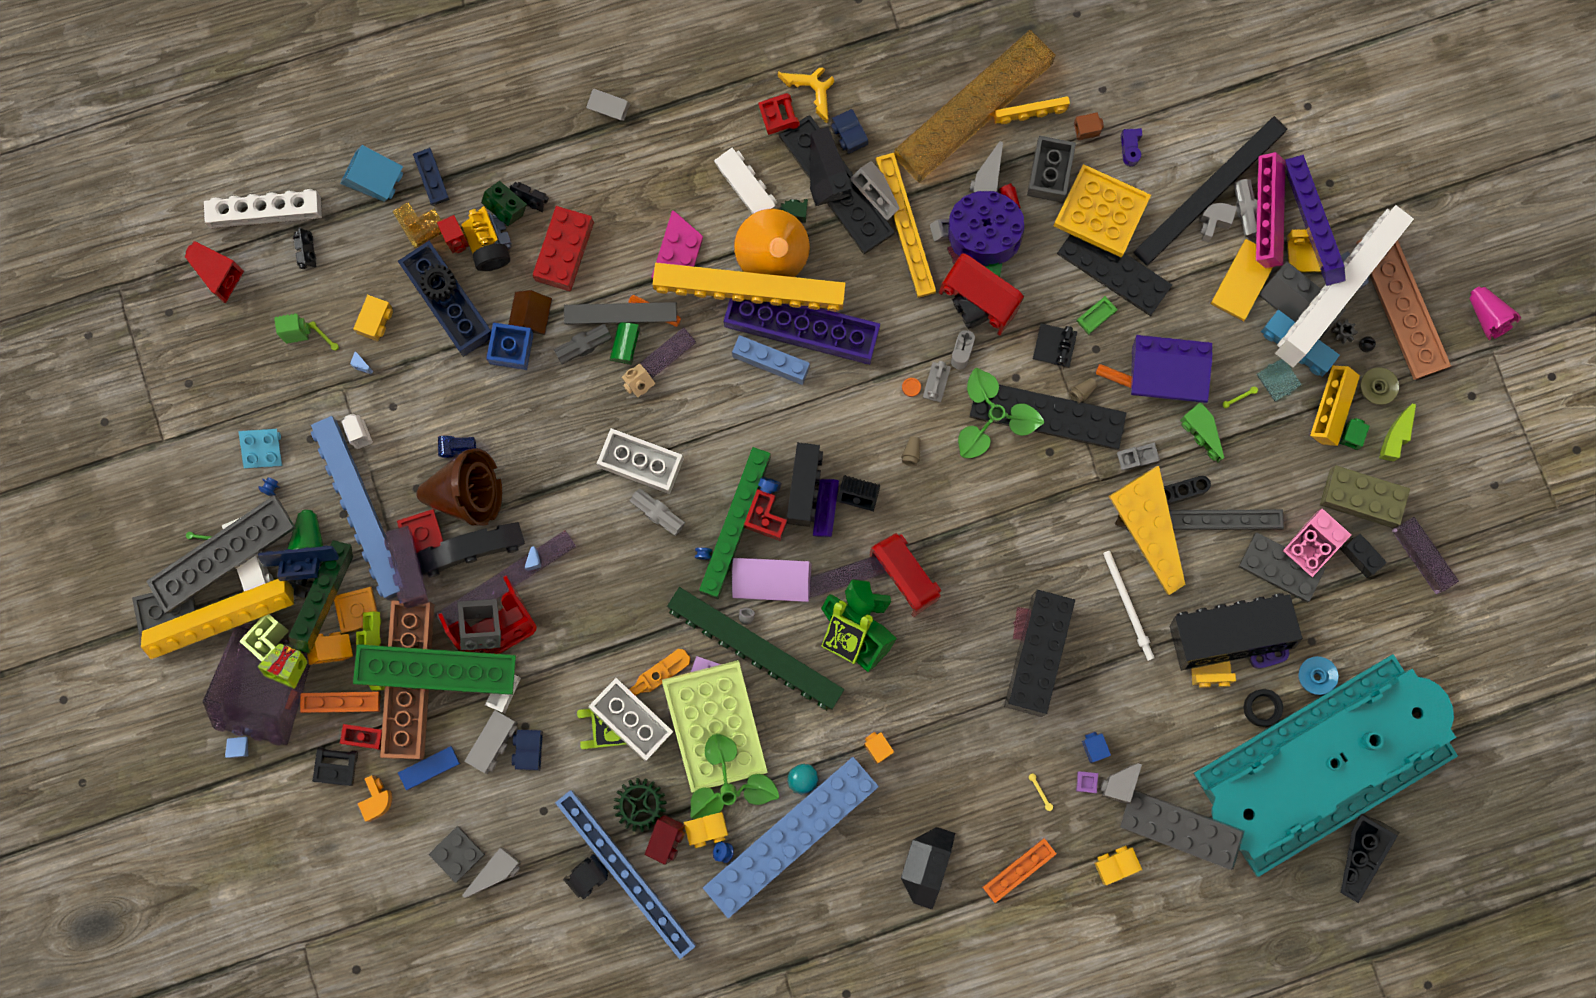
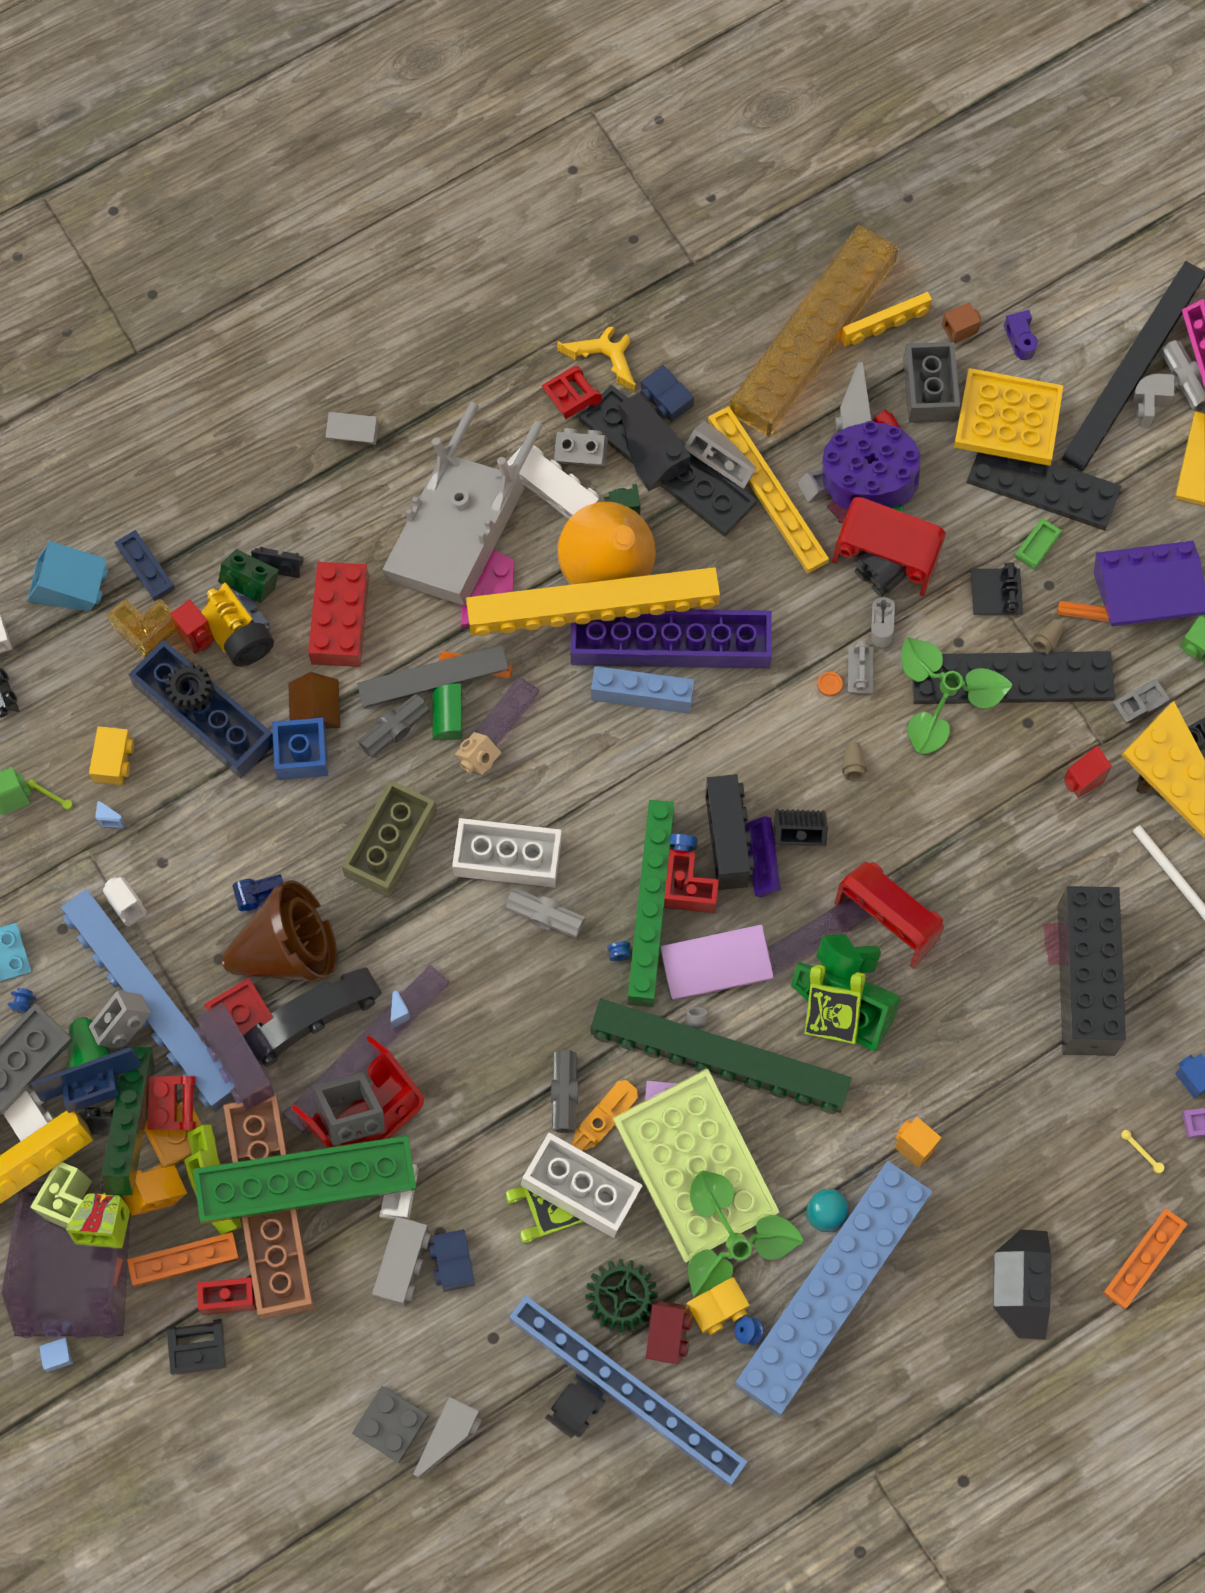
camera: 15 degrees left, 10 degrees down
light orange brick [357,775,392,822] -> none
blue tile [398,746,460,790] -> none
none -> light grey brick [89,990,151,1049]
none -> red plate [148,1076,196,1130]
none -> olive brick [342,780,437,898]
none -> light grey piece [382,402,543,606]
none -> dark grey piece [551,1050,578,1133]
none -> light grey brick [554,428,608,468]
none -> red slope [1064,746,1112,798]

